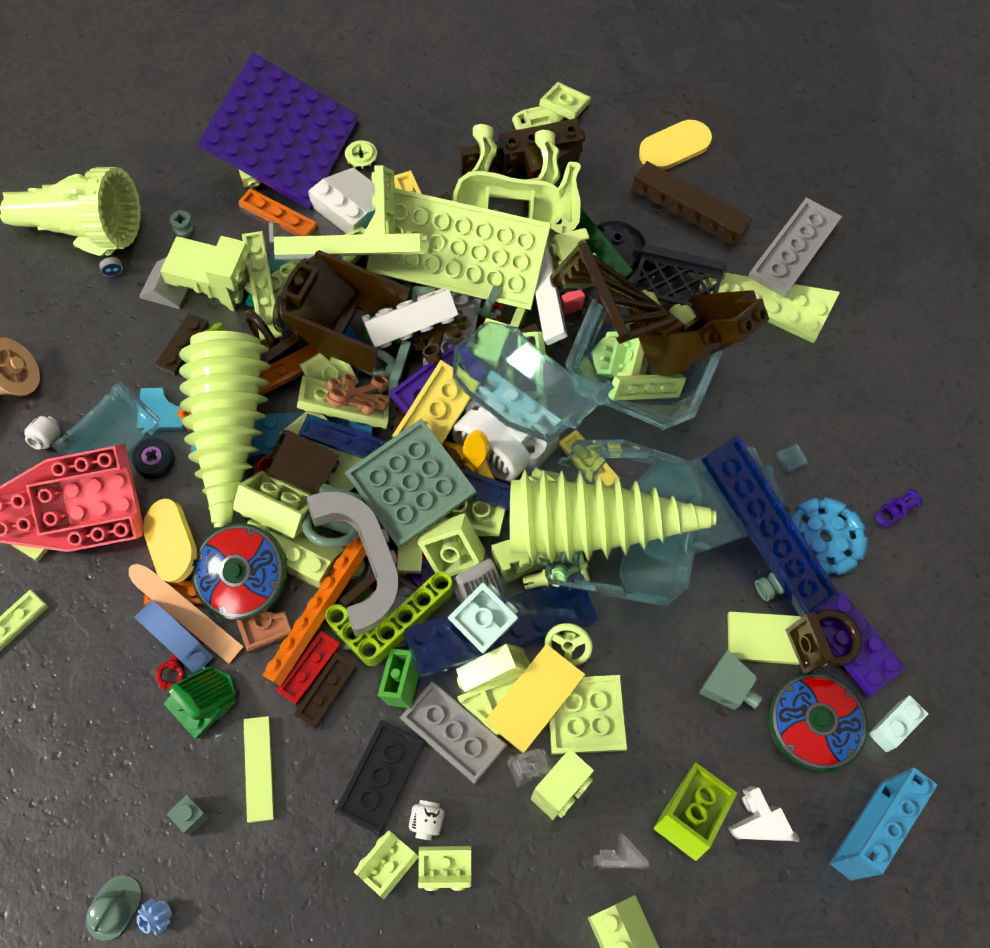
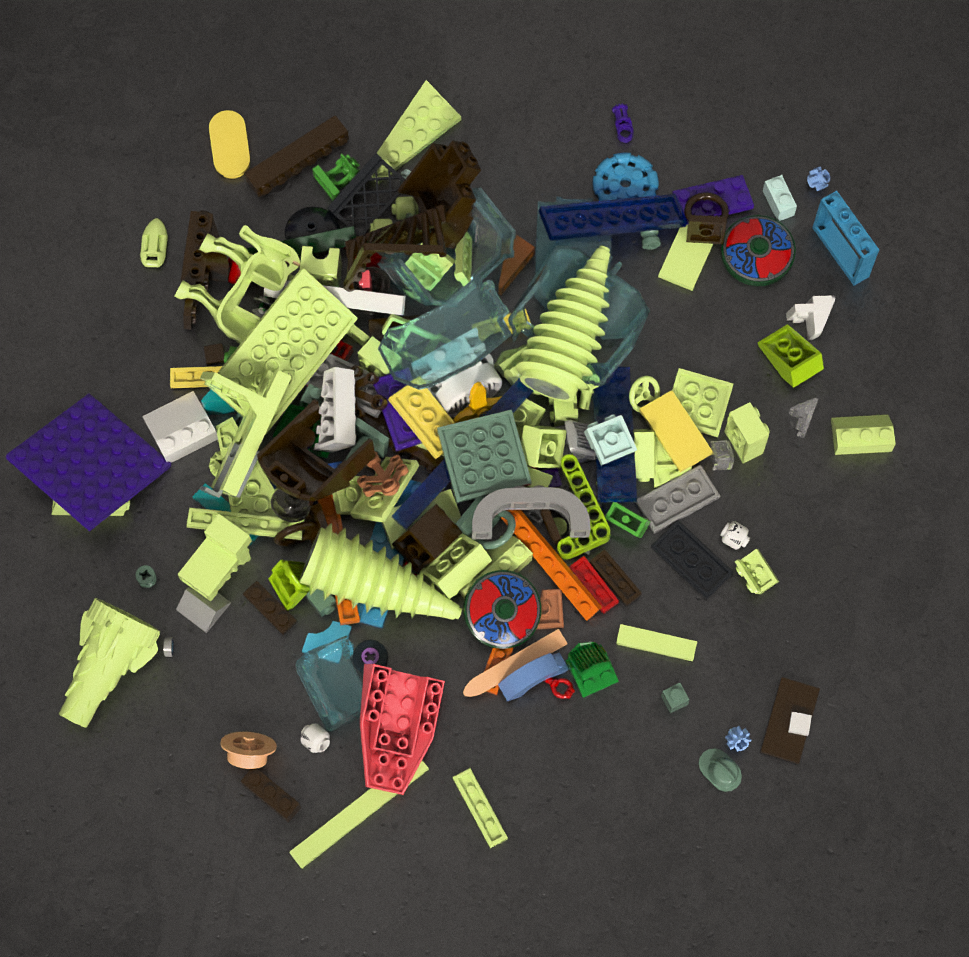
camera: 65 degrees left, 5 degrees up
light yellow tile [143,499,197,583] -> none
orange tile [238,188,318,236] -> none
yellowish green gear [345,140,377,169] -> none
yellowish green bracket [418,846,471,891] -> none
sand green piece [473,284,502,319] -> none
yellowish green tile [539,82,591,119] -> none
sand green torso [699,650,763,710] -> none
light grey plate [748,197,842,297] -> none
clear light blue tile [776,444,808,474] -> none
none -> bright green tile [312,154,360,201]
none -> dark orange slope [498,235,535,296]
none -> light blue gear [807,166,830,191]

